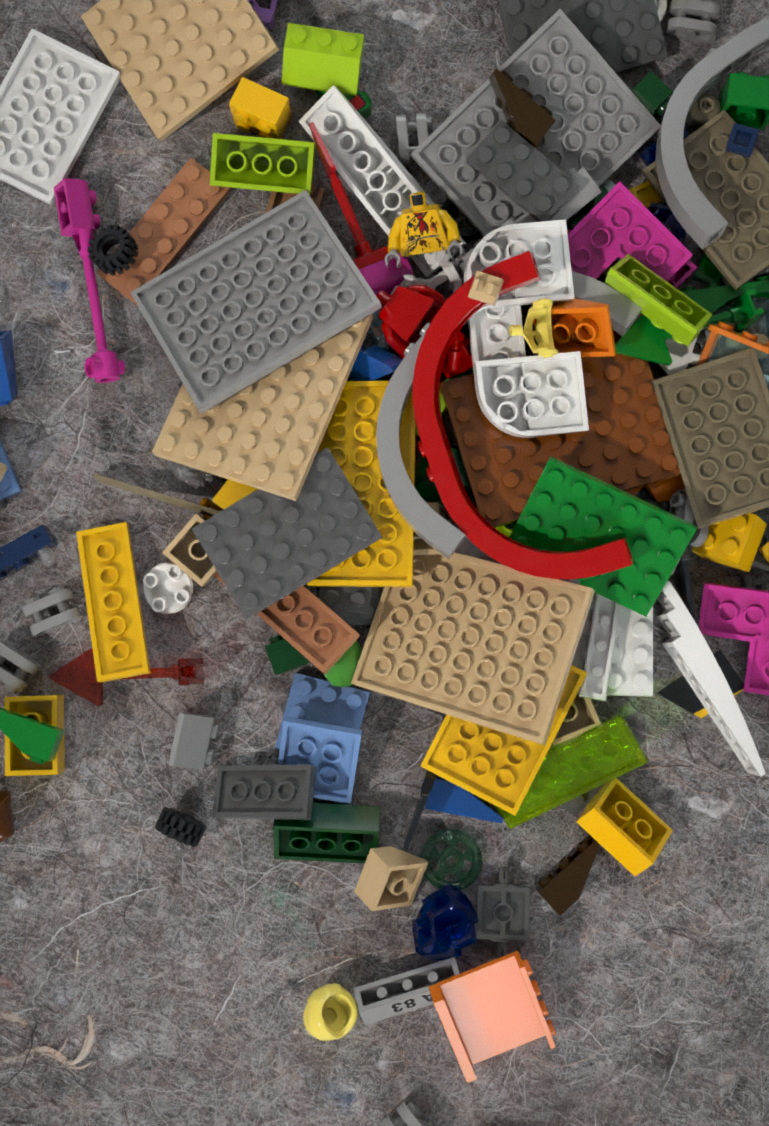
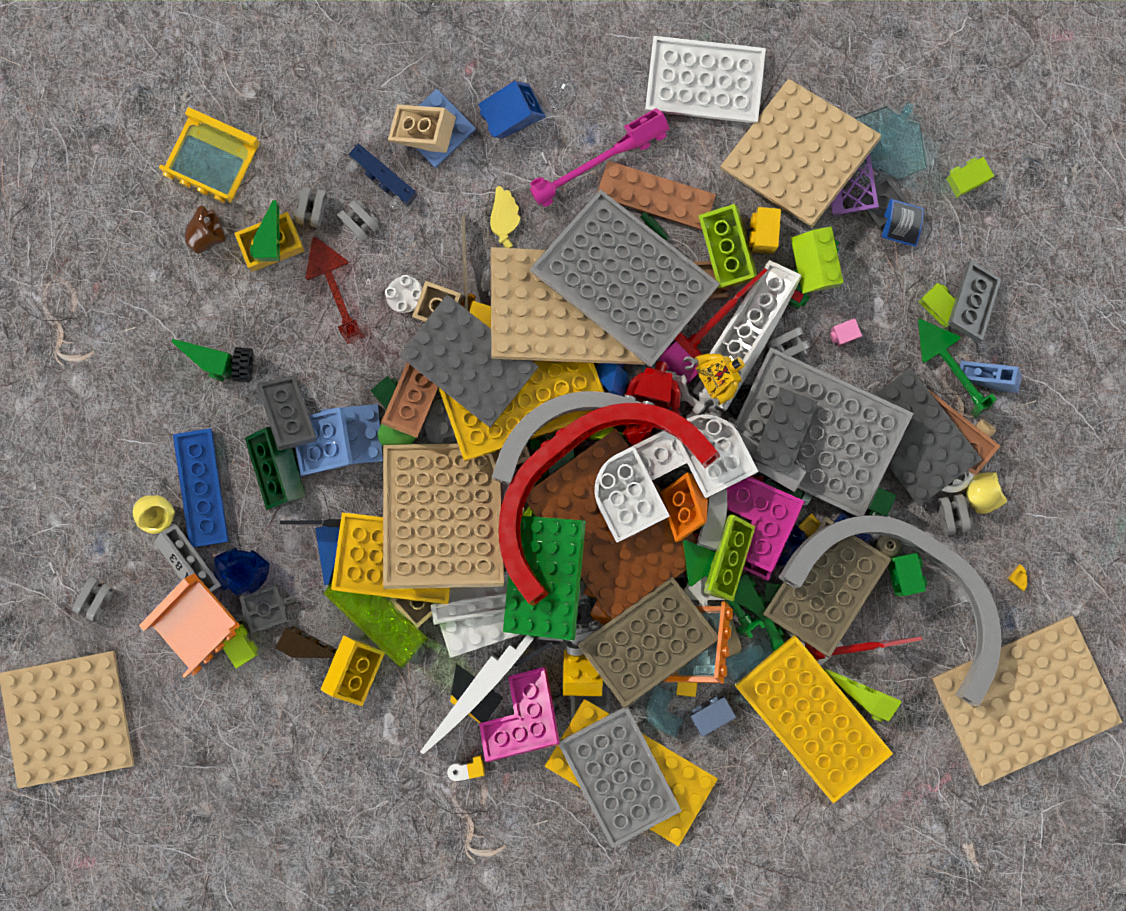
camera: 70 degrees right, 0 degrees up
yellow plate [76,522,151,683] -> none
black tyre [88,224,138,275] -> none
light grey slope [168,711,219,770] -> none
tan slope [354,846,428,911] -> none
clear green plate [420,829,482,892] -> none
tan tile [468,271,504,306] -> none
dark brown slope [489,68,556,147] -> none
light yellow helmet [509,298,558,358] -> none
dark blue plate [725,123,759,158] -> none
none -> green slope [172,338,233,382]
none -> blue plate [173,428,229,548]
none -> lime brick [223,624,259,669]
none -> light yellow animal [490,186,520,248]
none -> dark green animal [640,212,669,241]
none -> bright pink brick [830,318,862,347]

